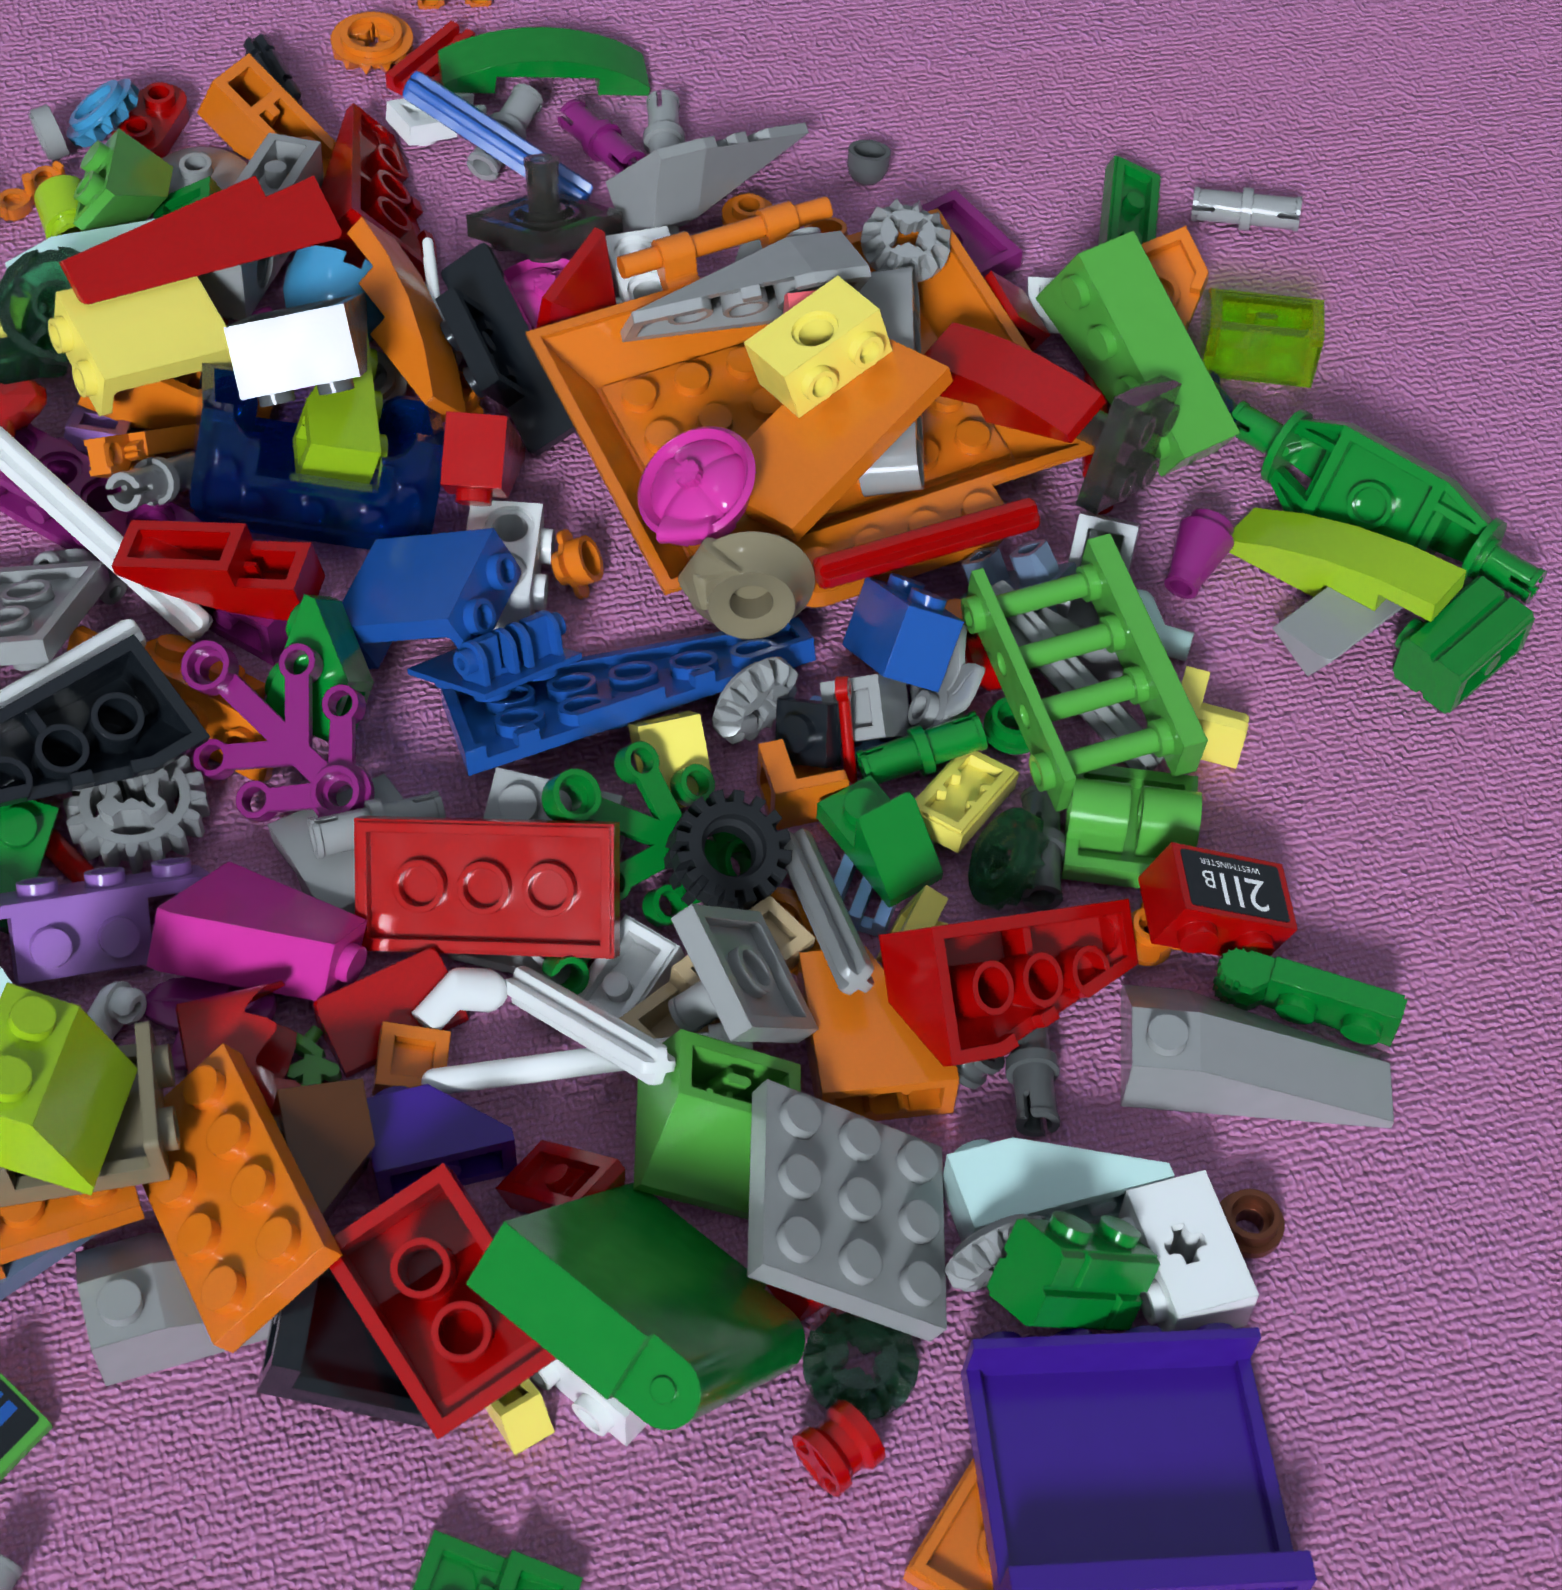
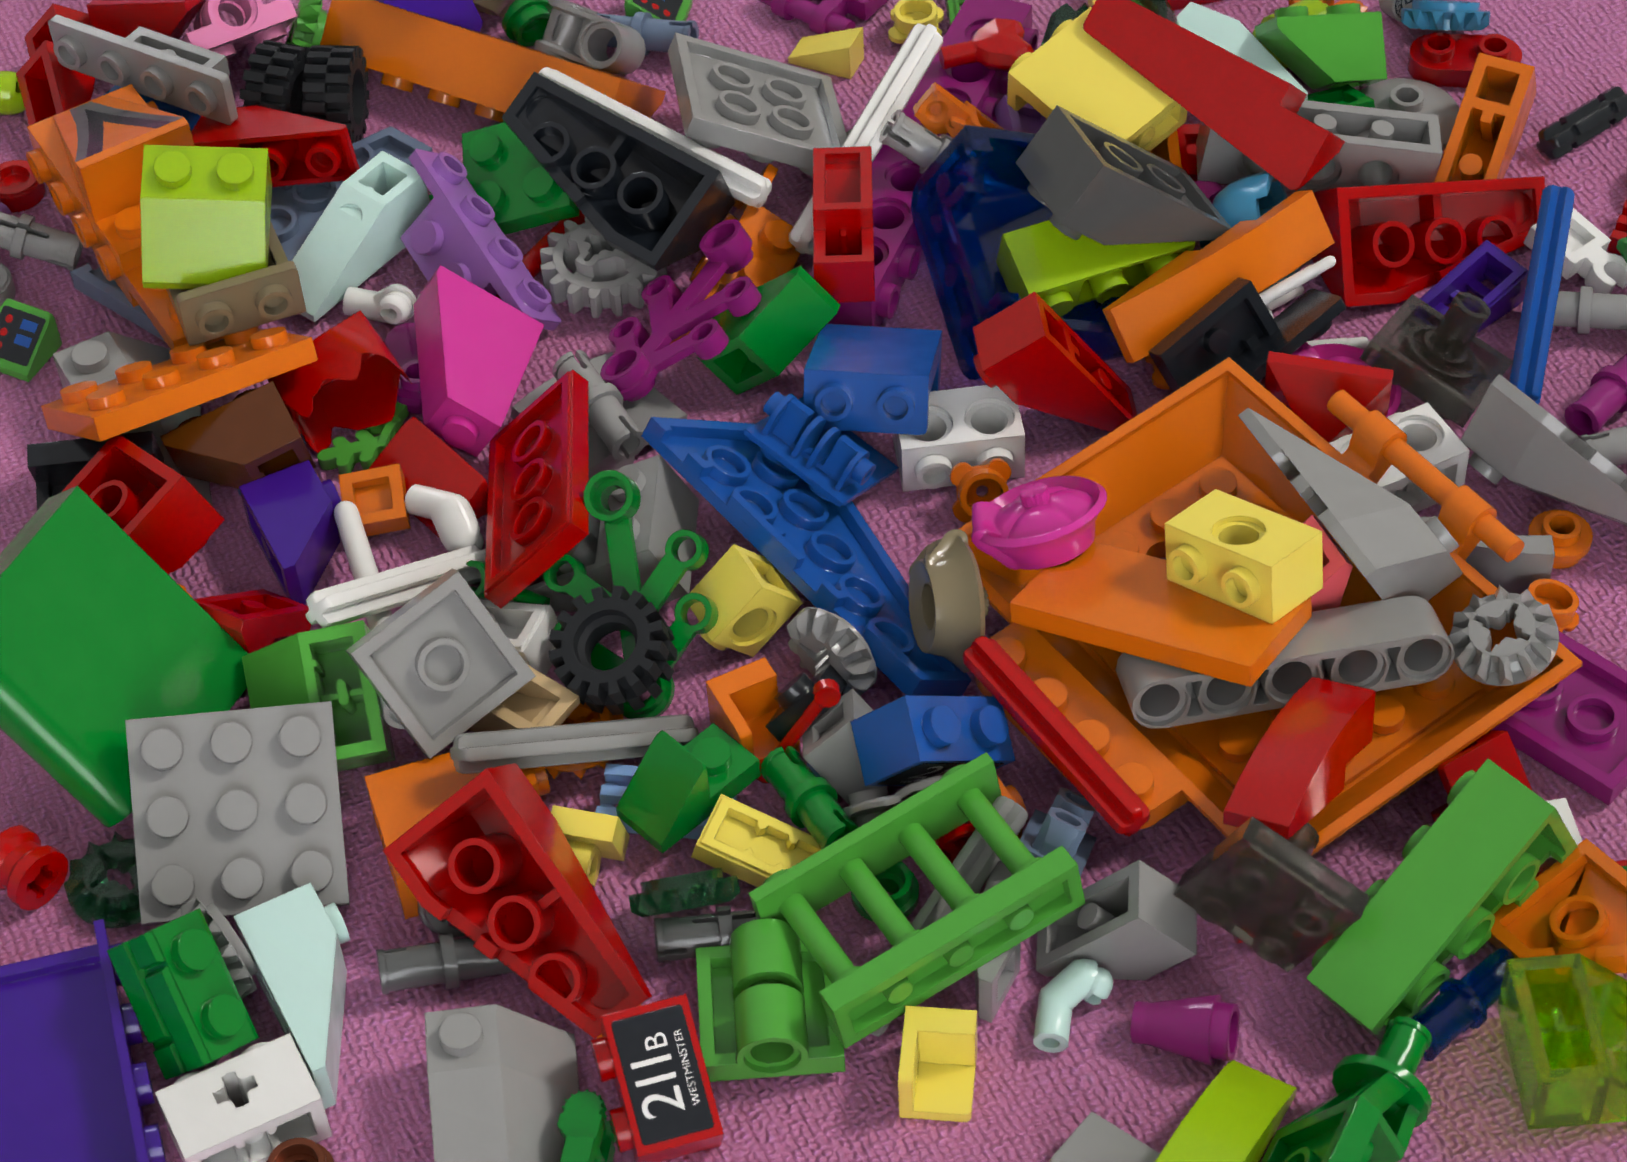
camera: 85 degrees right, 5 degrees down
none -> dark purple slope [1402,240,1528,354]

